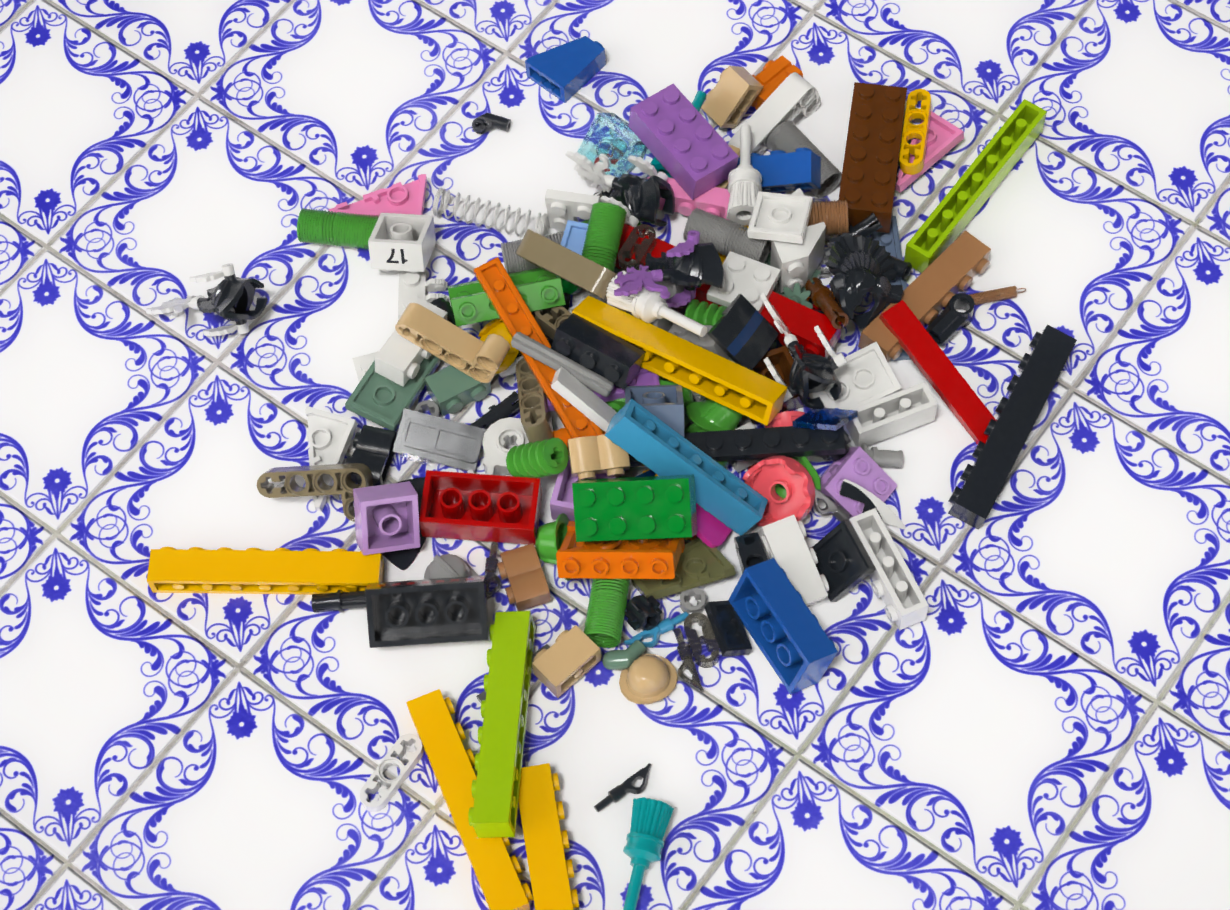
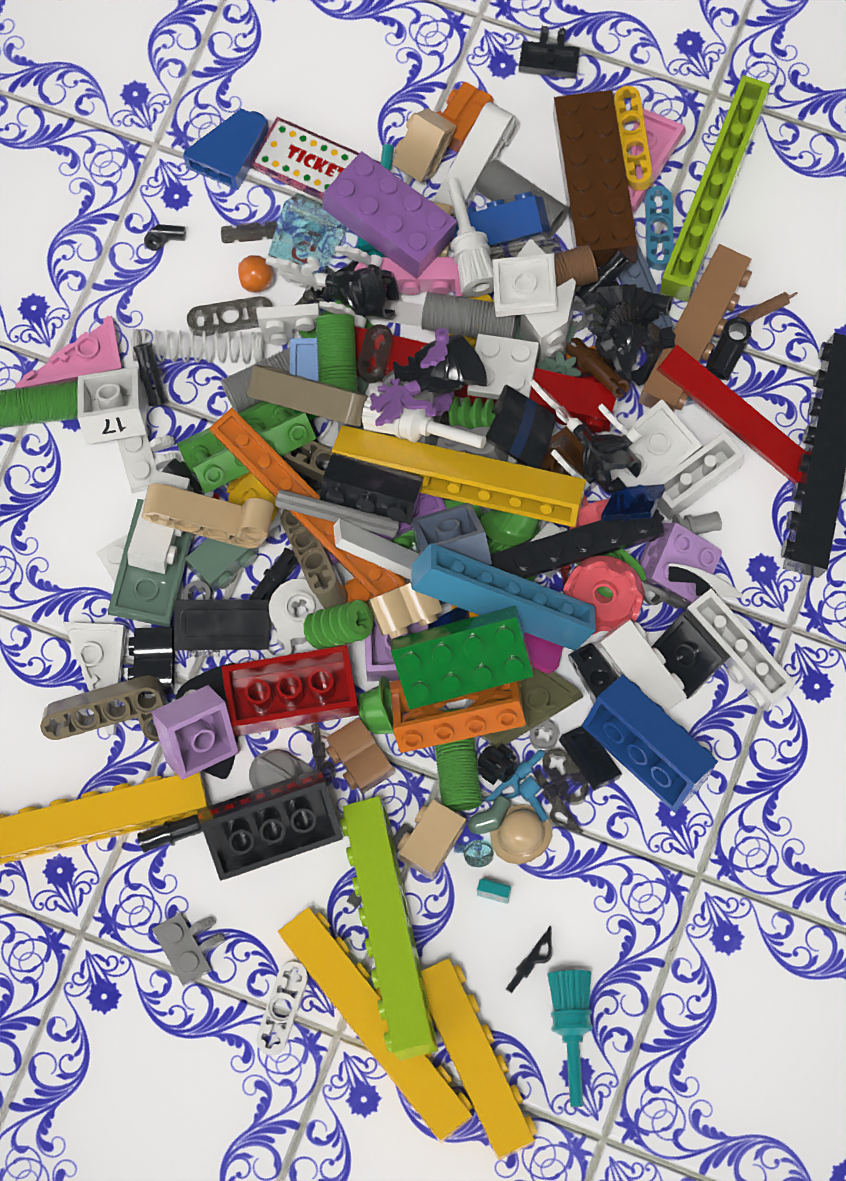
camera: 15 degrees left, 10 degrees up
none -> black pin [133,342,168,407]
none -> light grey hinge [152,913,225,987]
none -> clear smoke beam [186,296,273,337]
none -> clear smoke axle [220,221,279,244]
none -> orange piece [238,255,274,293]
none -> tile [250,116,380,201]
none -> white sticker [366,300,424,327]
none -> clear light blue piece [455,840,494,868]
none -> teal tile [477,878,511,904]
none -> black hinge [518,26,580,79]
none -> dark azure hand [519,777,549,822]
none -> dark azure beam [645,186,674,271]

